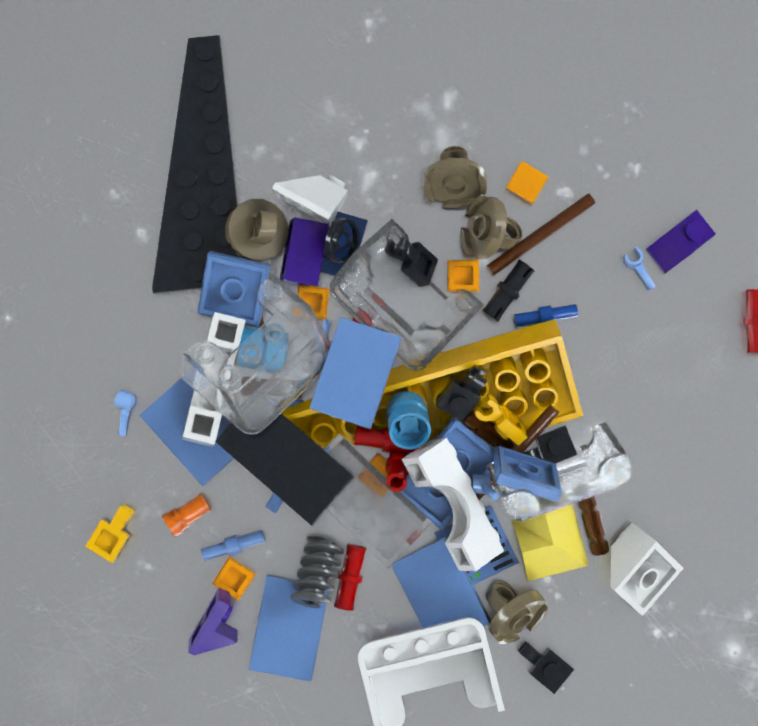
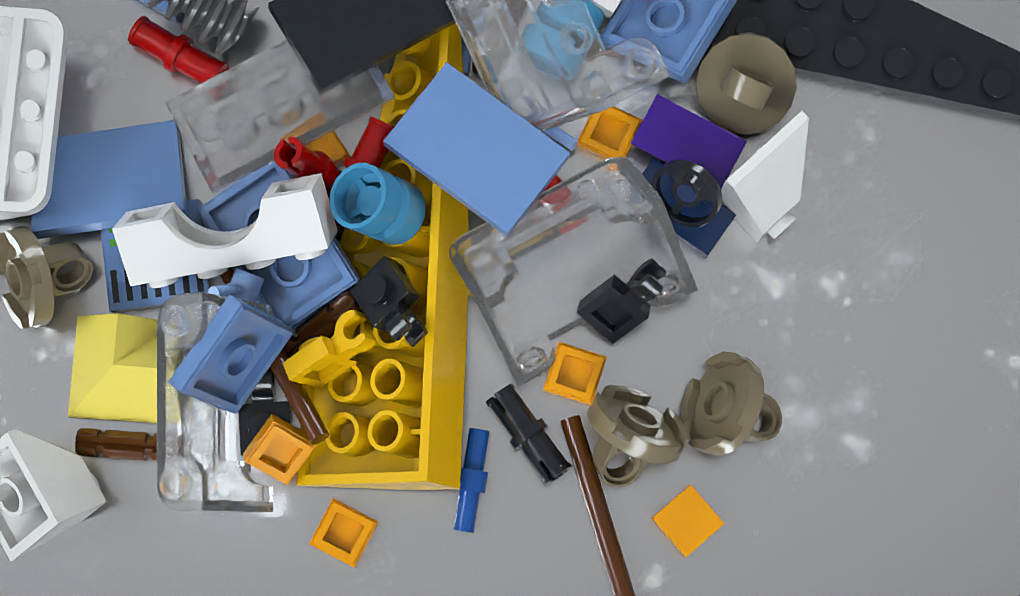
camera: 110 degrees right, 5 degrees down
none -> light orange tile [243,414,316,485]
none -> light orange tile [309,498,379,568]

